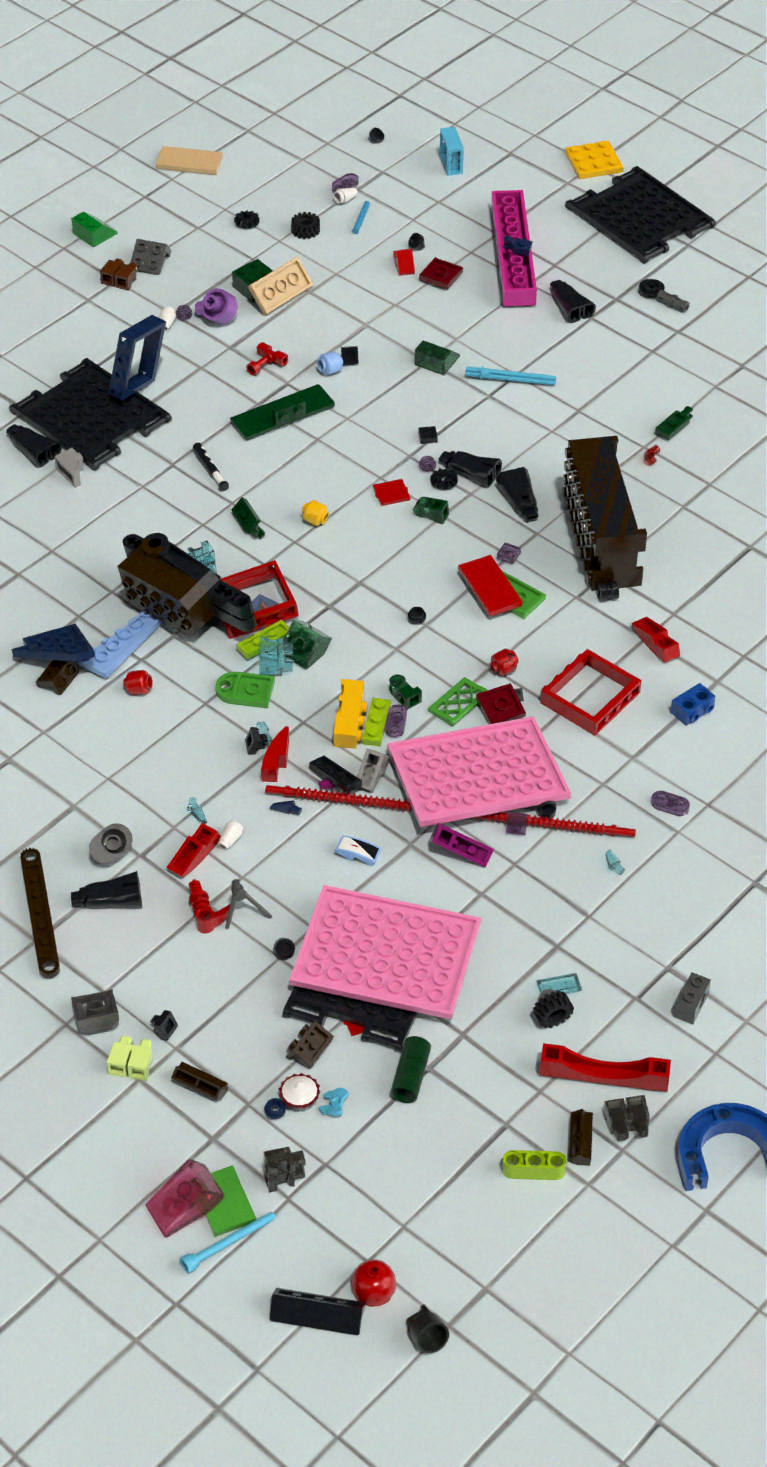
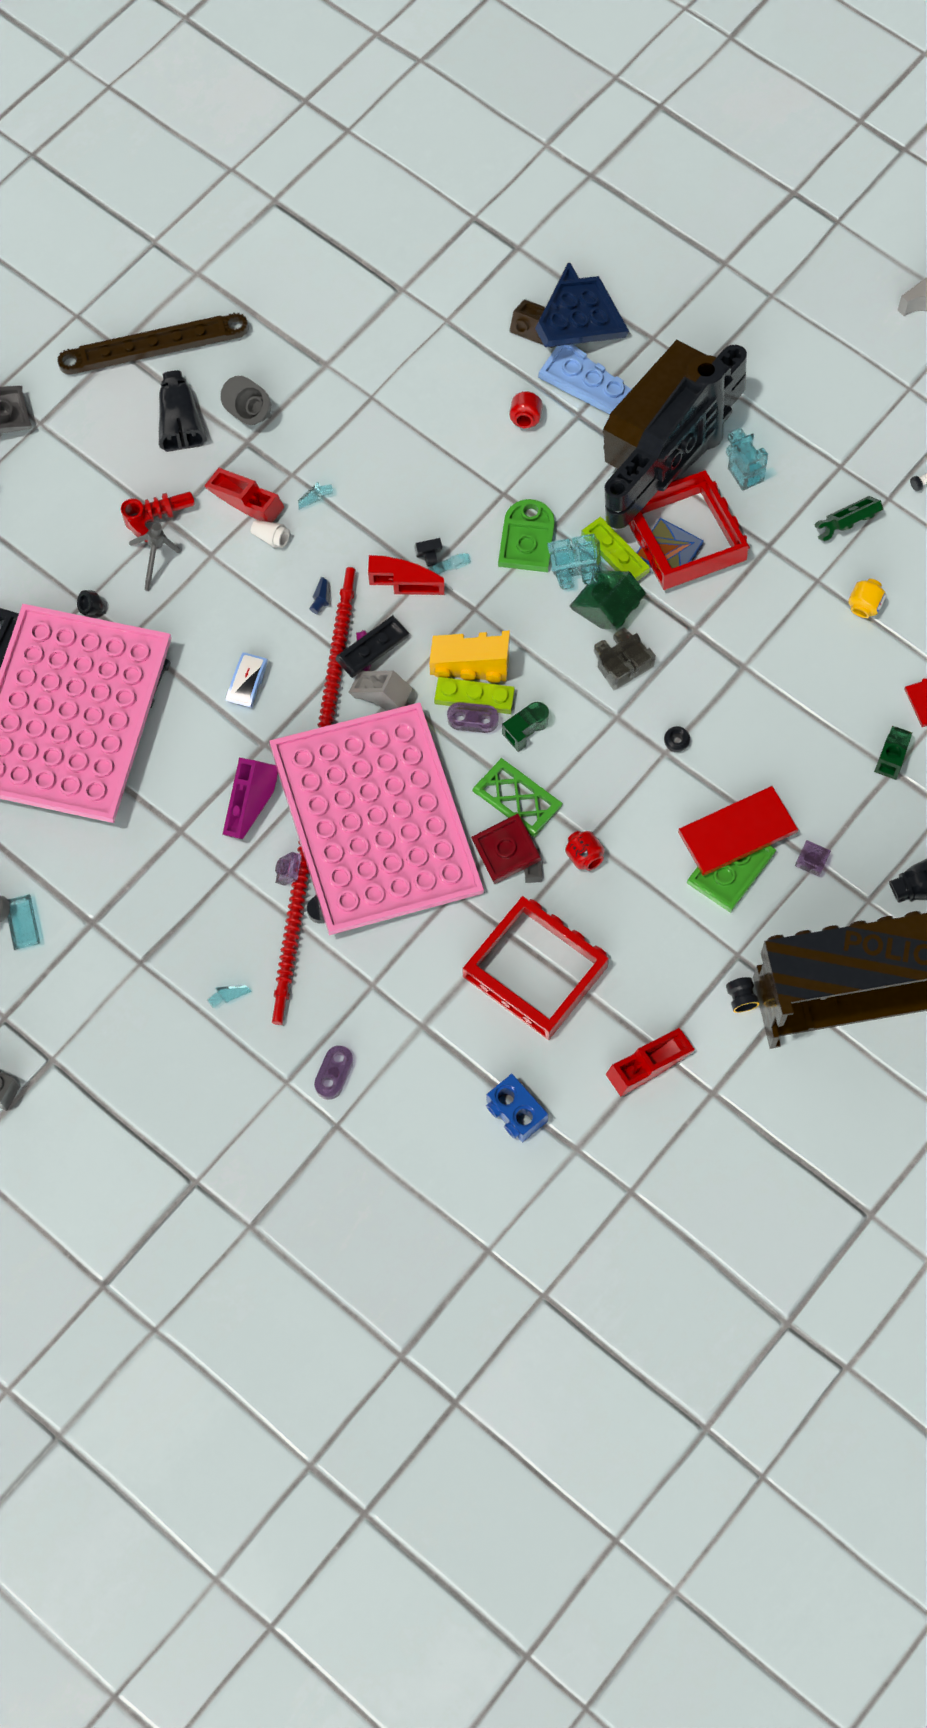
camera: 90 degrees right, 20 degrees up
none -> clear smoke hips [594,627,656,691]

